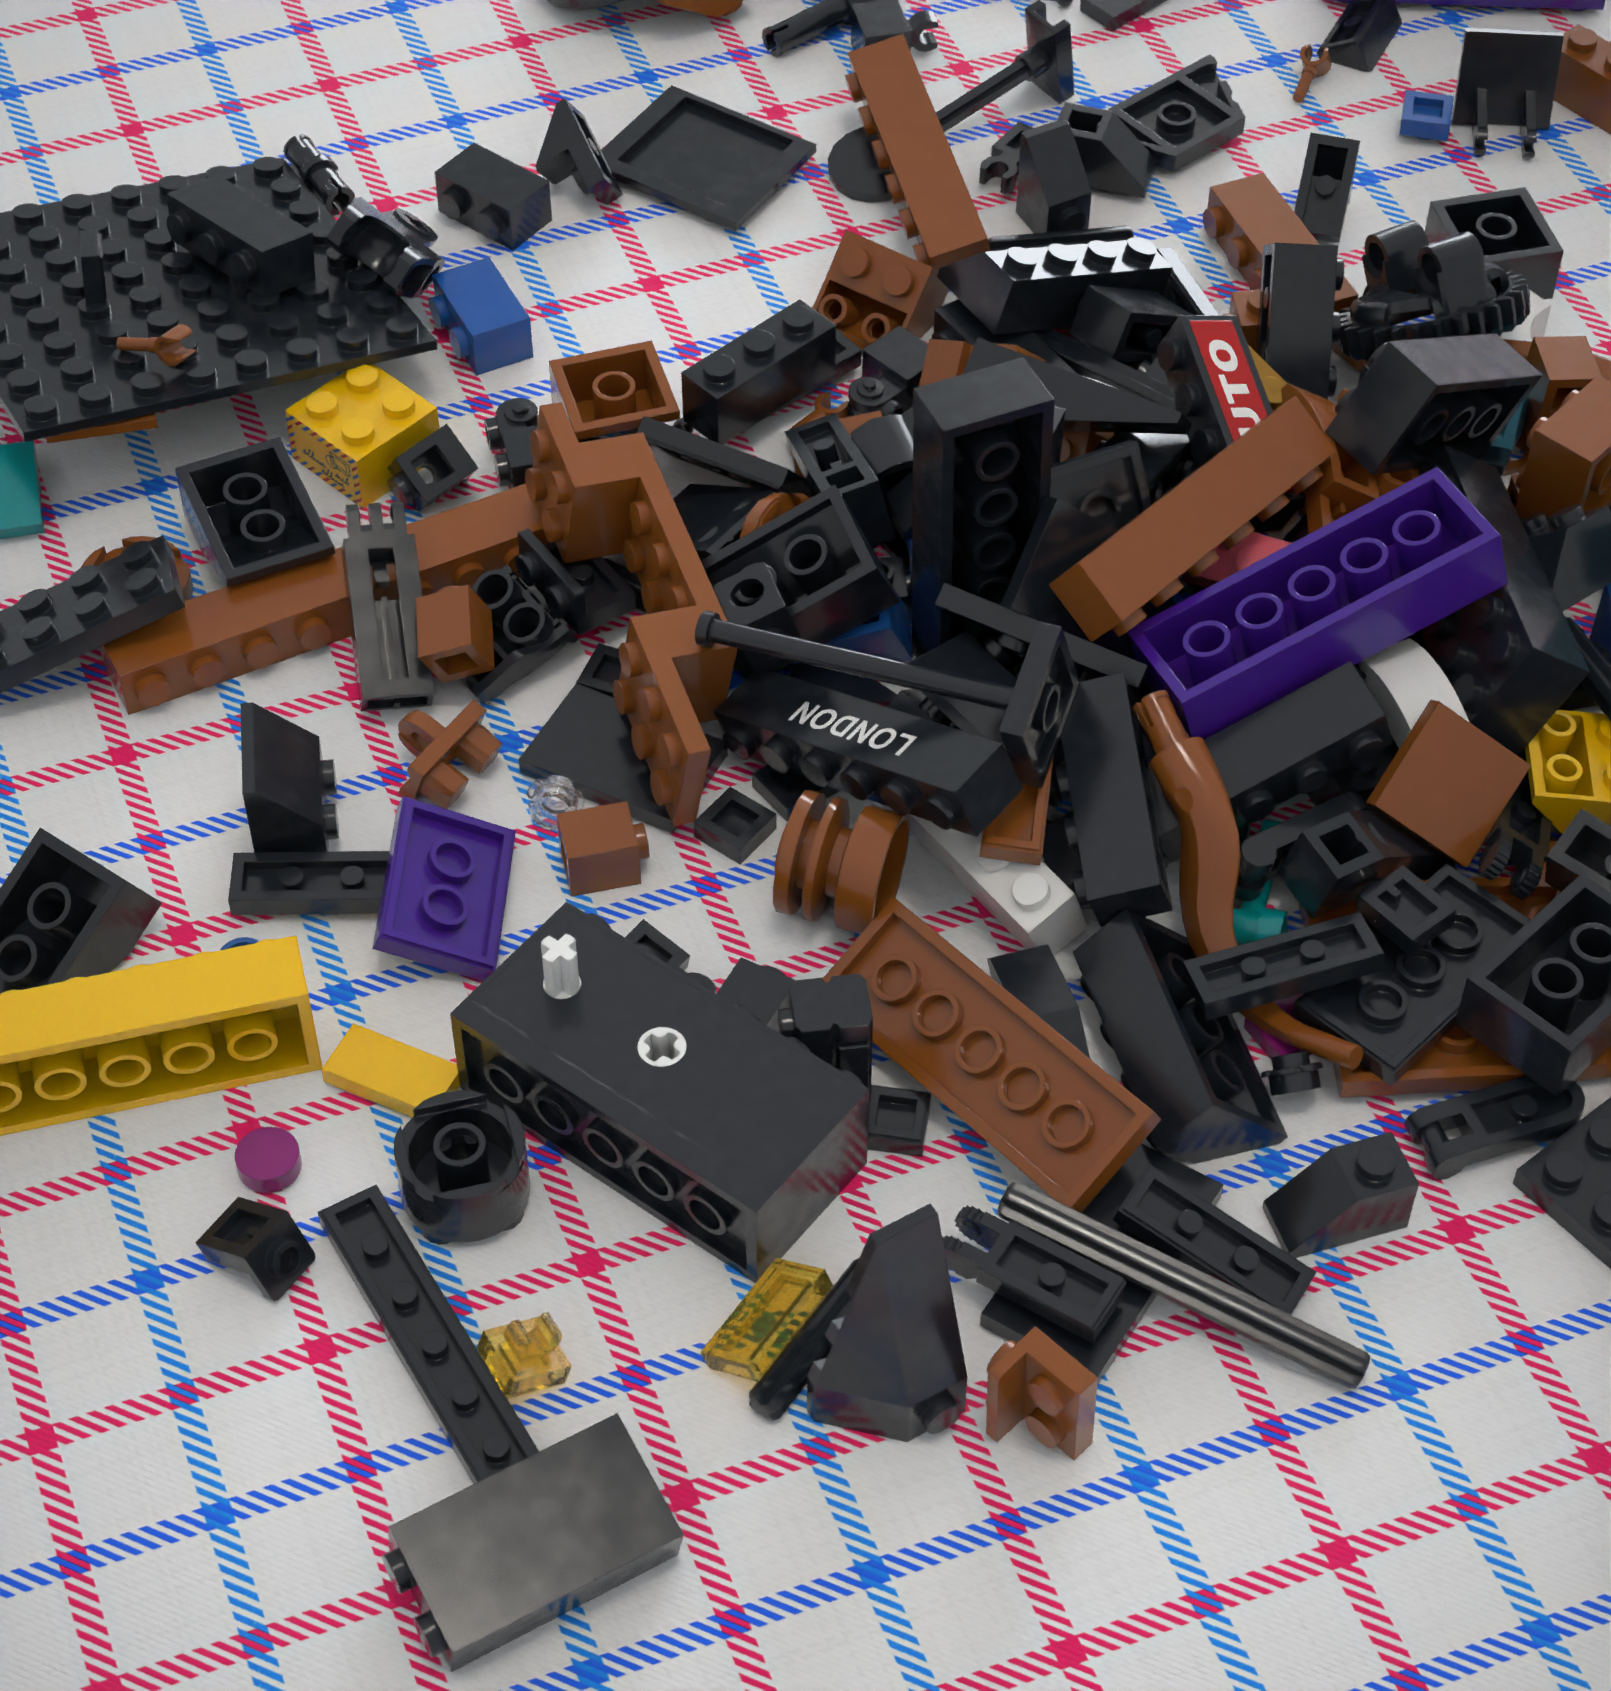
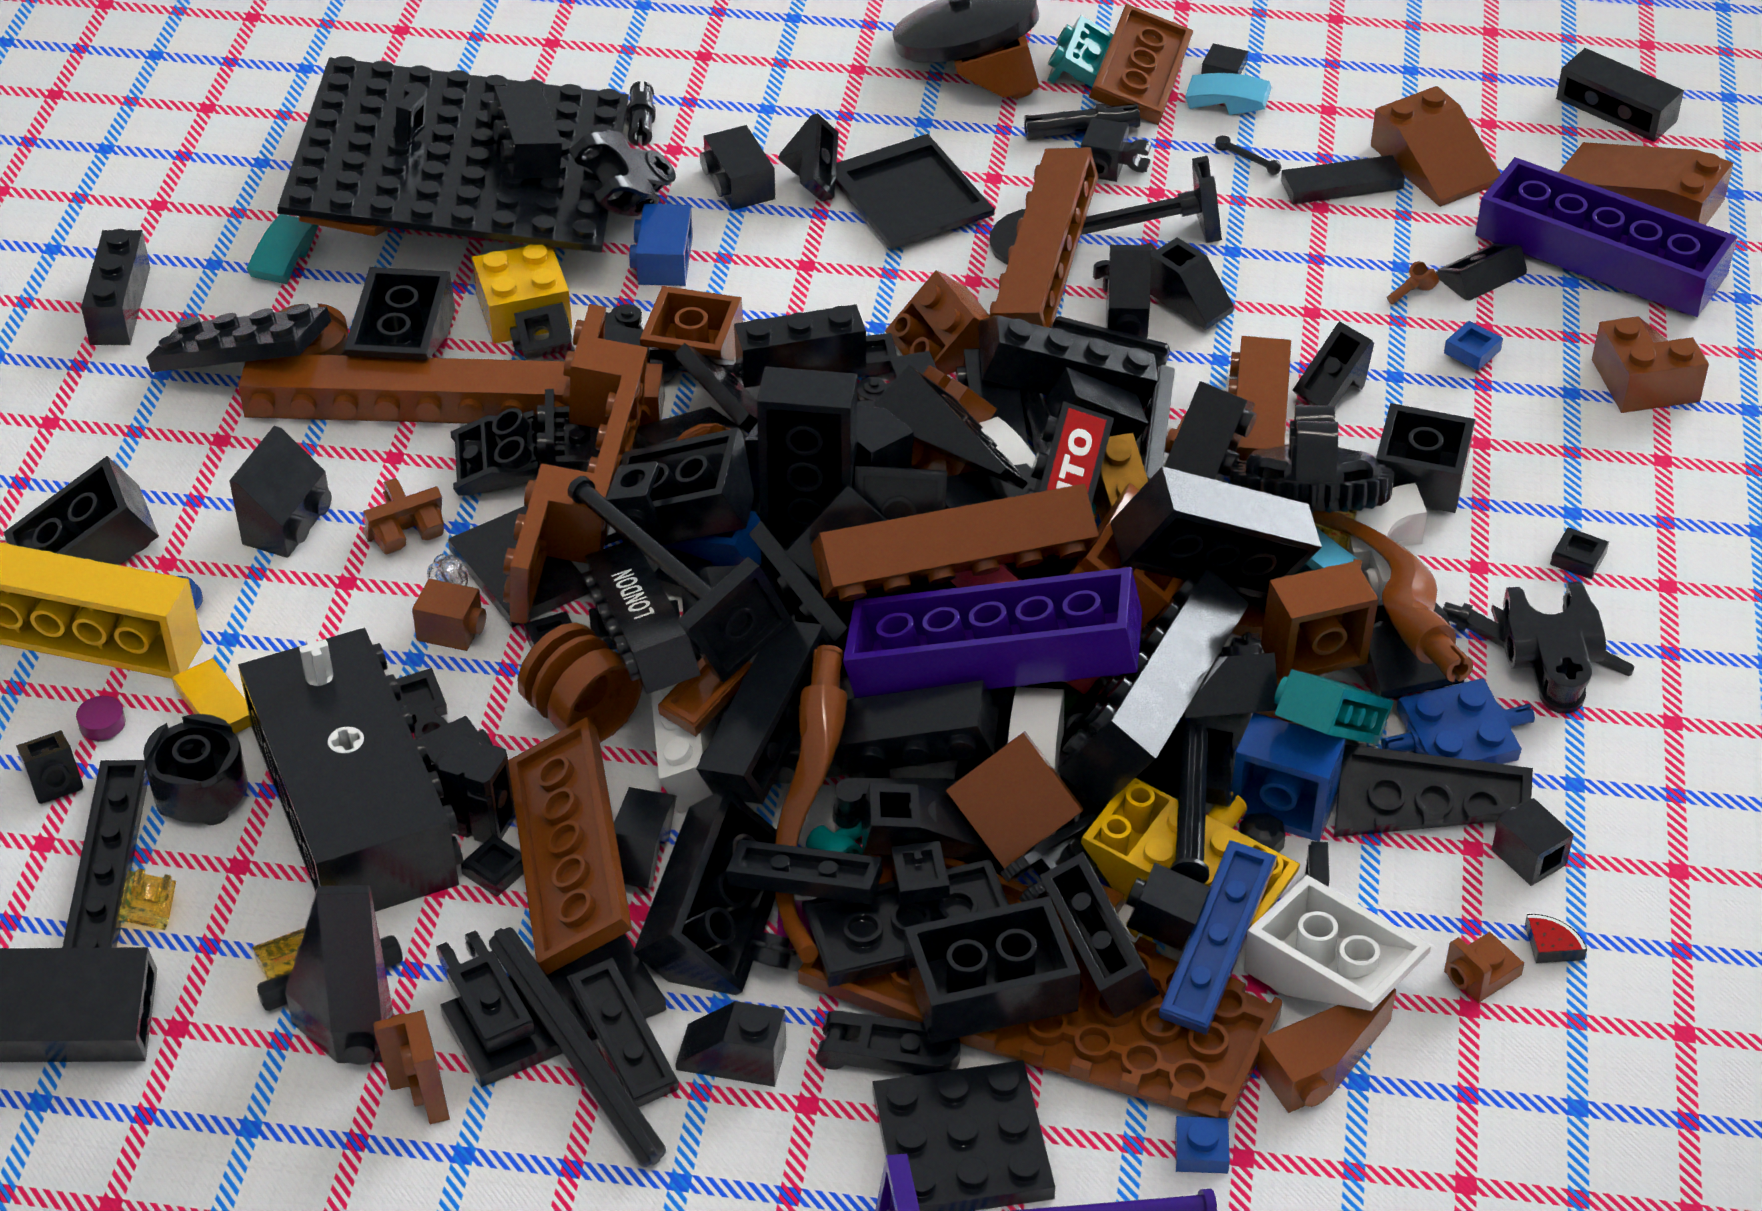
camera: 30 degrees right, 5 degrees down
dark orange hand [116,324,197,366] -> none
black plate [228,851,389,915] -> none
black hinge [341,501,435,712] -> none
dark purple tile [372,796,516,981] -> none
dark orange brick [416,585,495,683] -> none
black wing [1107,54,1245,172] -> none
black plate [1451,28,1564,158] -> none
dark orange brick [1527,336,1602,421] -> none

